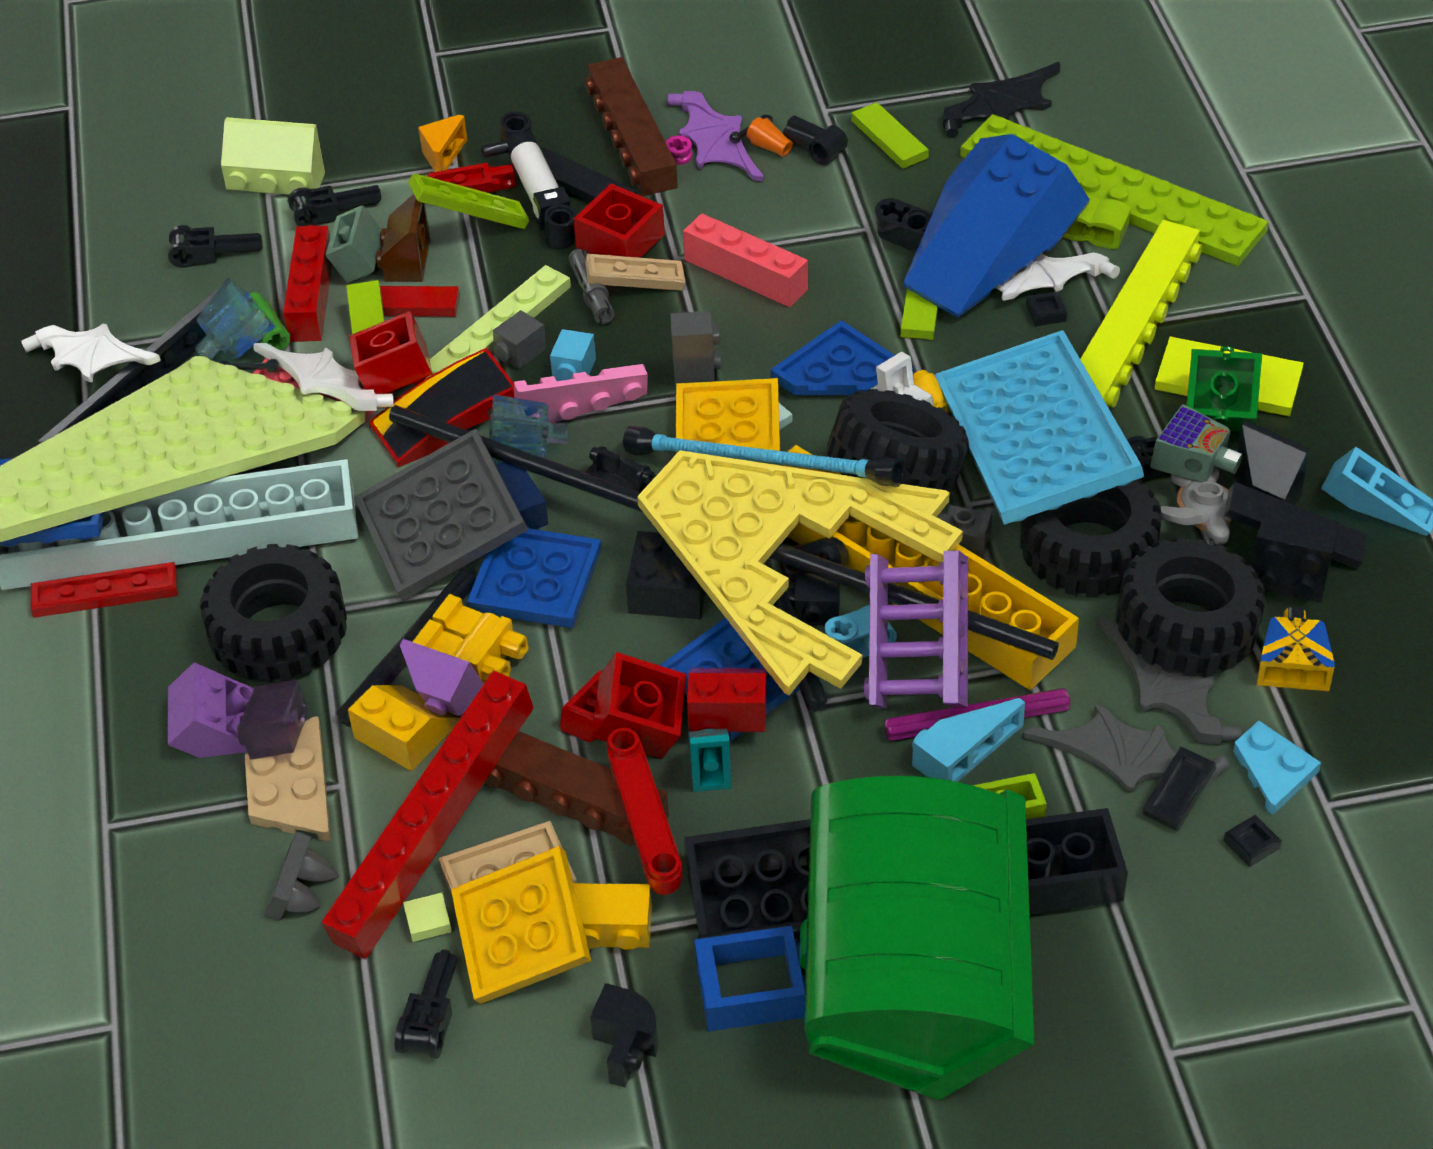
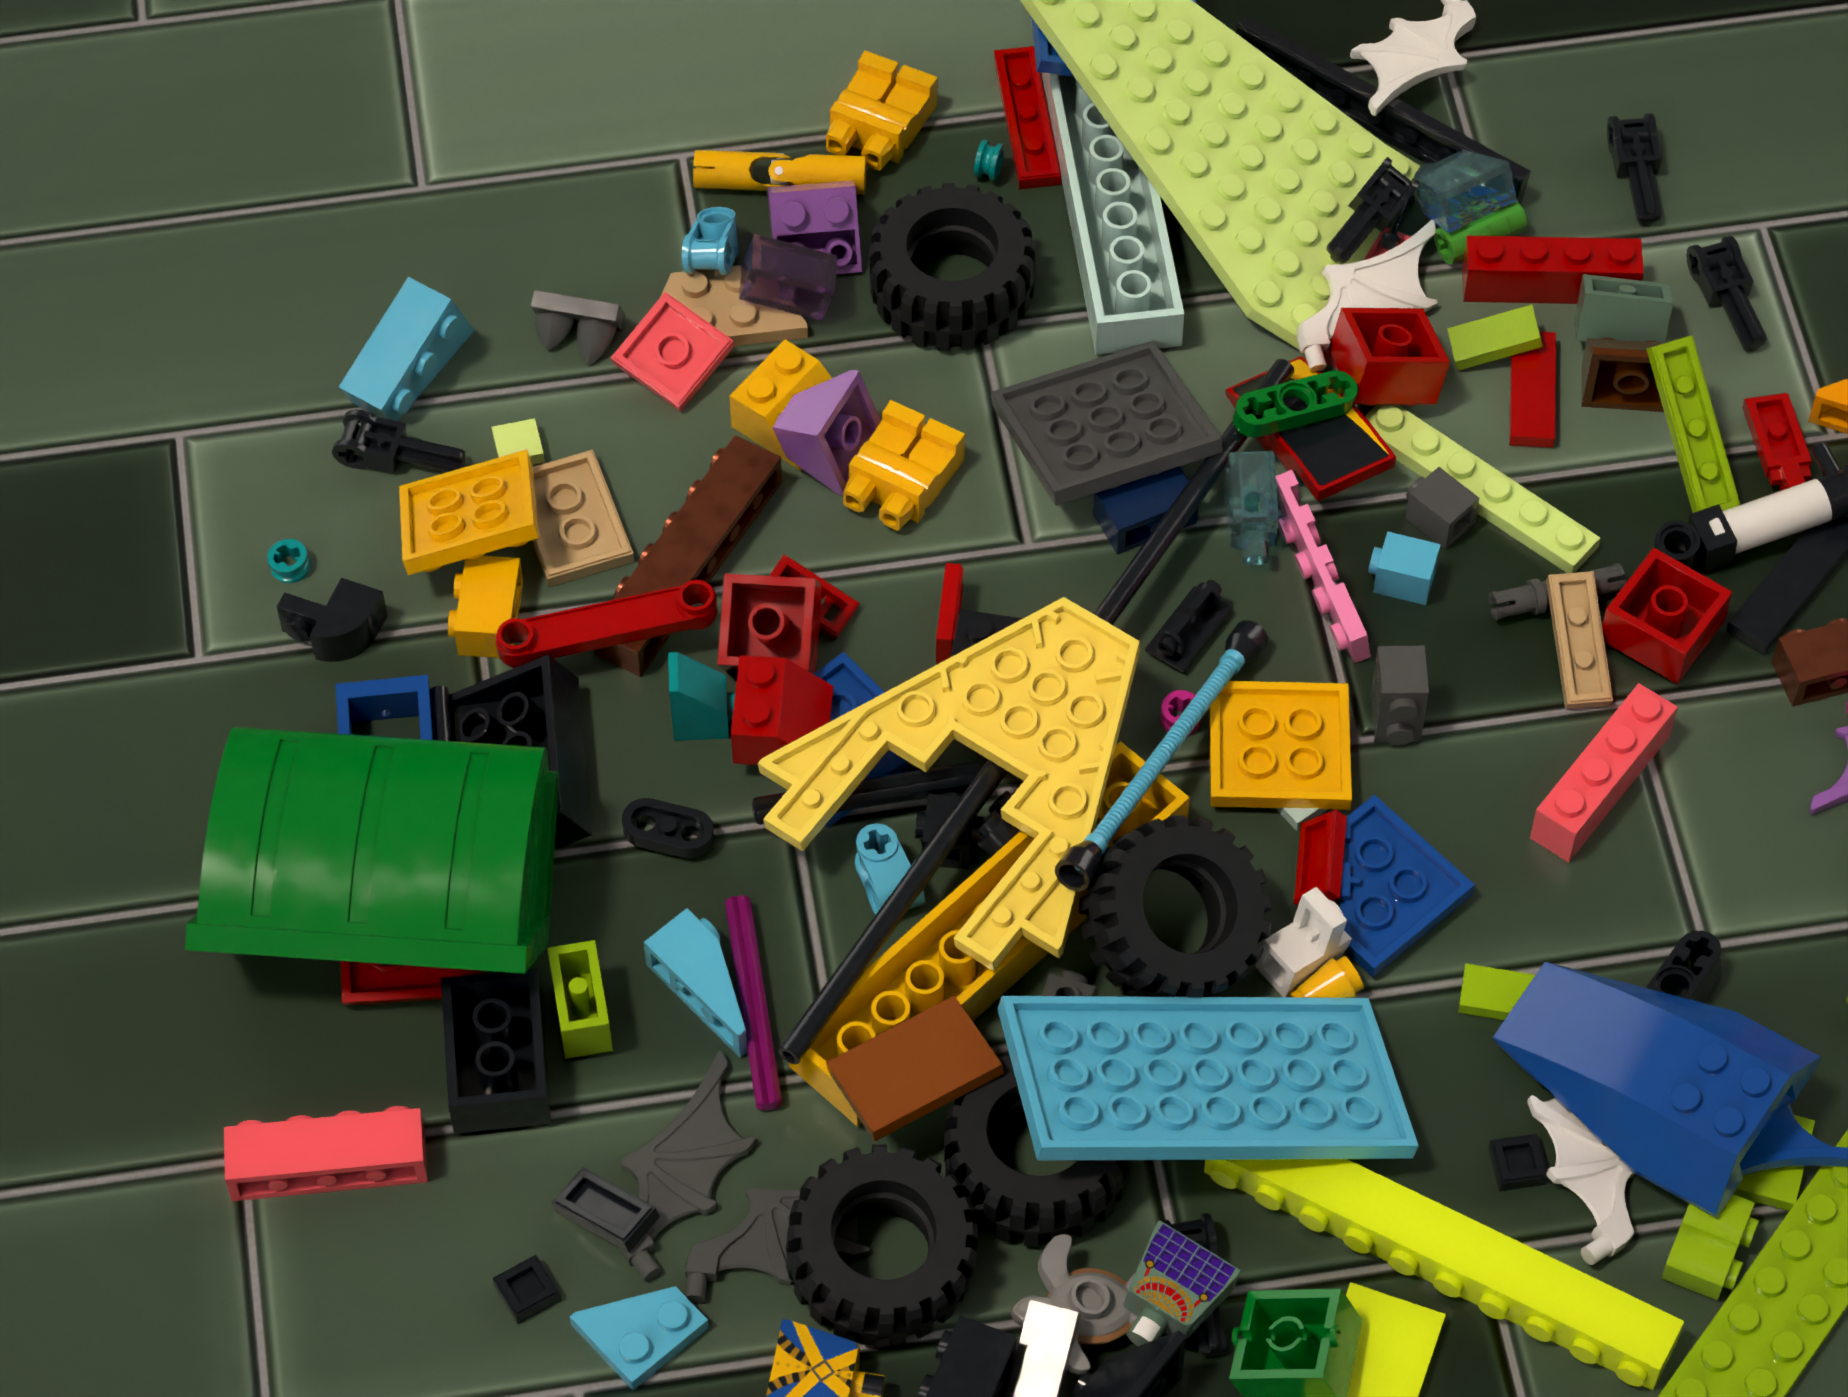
camera: 90 degrees right, 10 degrees up
yellowish green slope [221,117,325,195] -> none
red brick [321,670,534,960] -> none
black axle [336,569,476,727] -> none
blue plate [467,528,602,628] -> none
medium lavender fence [864,550,968,709] -> none
none -> coral brick [224,1106,428,1201]
none -> teal bush [267,539,311,584]
none -> medium azure wedge [339,277,475,421]
none -> coral tile [611,292,735,412]
none -> black plate [622,798,714,859]
none -> medium azure piece [682,207,739,275]
none -> yellow piece [693,150,866,195]
none -> yellow hips [826,50,938,171]
none -> dark orange tile [826,995,1004,1141]
none -> red tile [936,563,964,664]
none -> teal bush [974,139,1005,181]
none -> green beam [1233,371,1358,437]
none -> red tile [1294,810,1347,907]
none -> black connector [1326,157,1421,263]

